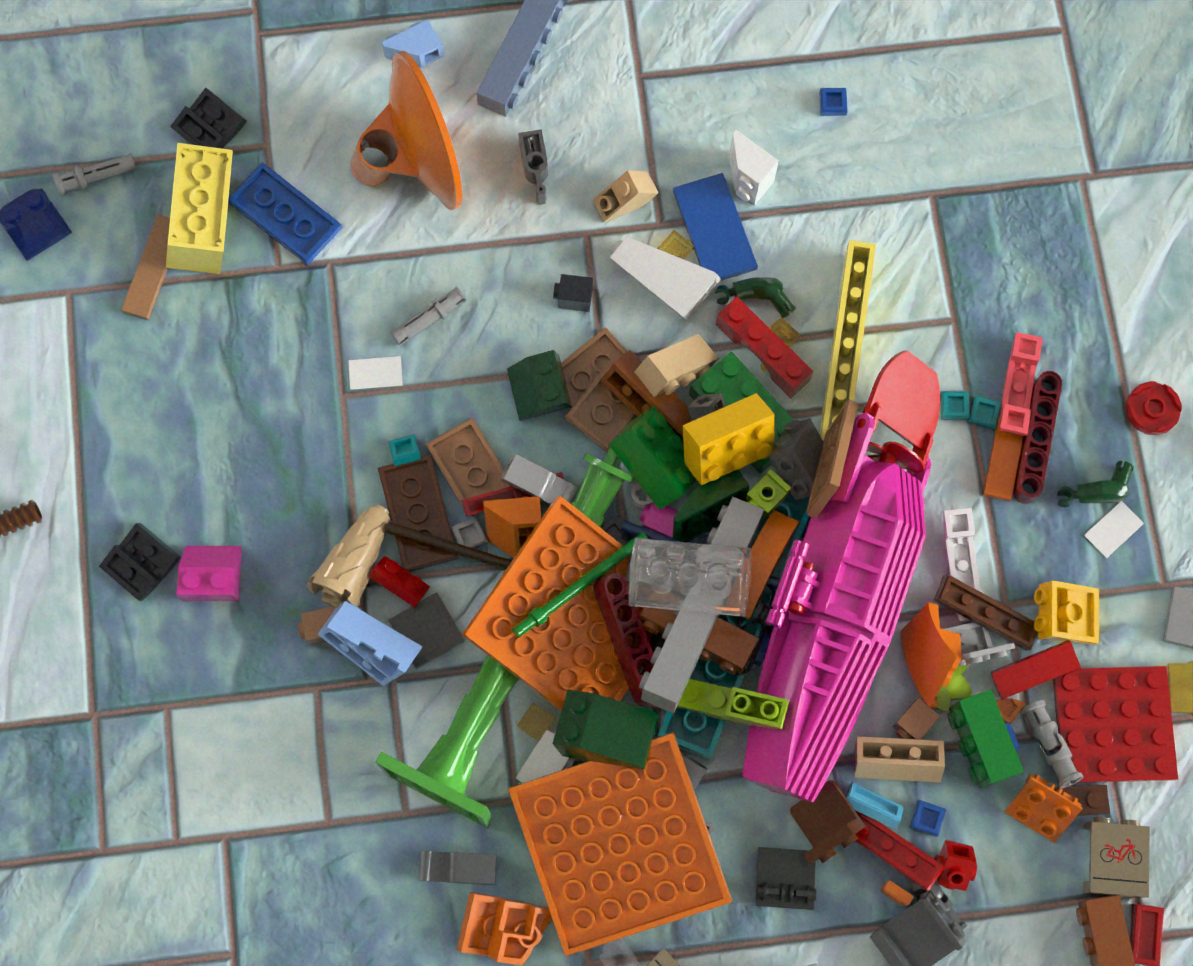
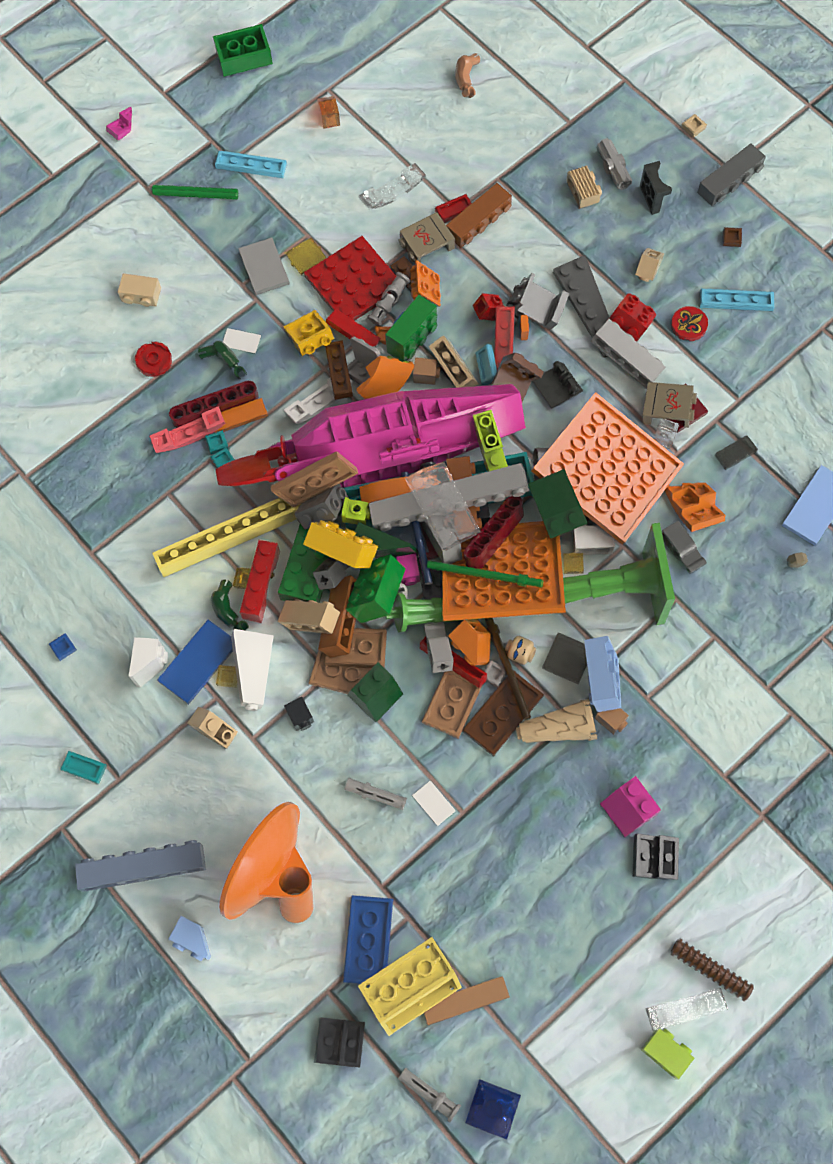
camera: 120 degrees left, 5 degrees down
red plate [368,555,431,608] -> none
teal tile [388,434,421,466] -> none
dark grey piece [518,129,548,205] -> none
blue tile [909,800,946,837] -> none
none -> teal tile [60,751,107,784]
none -> tan head [505,636,536,665]

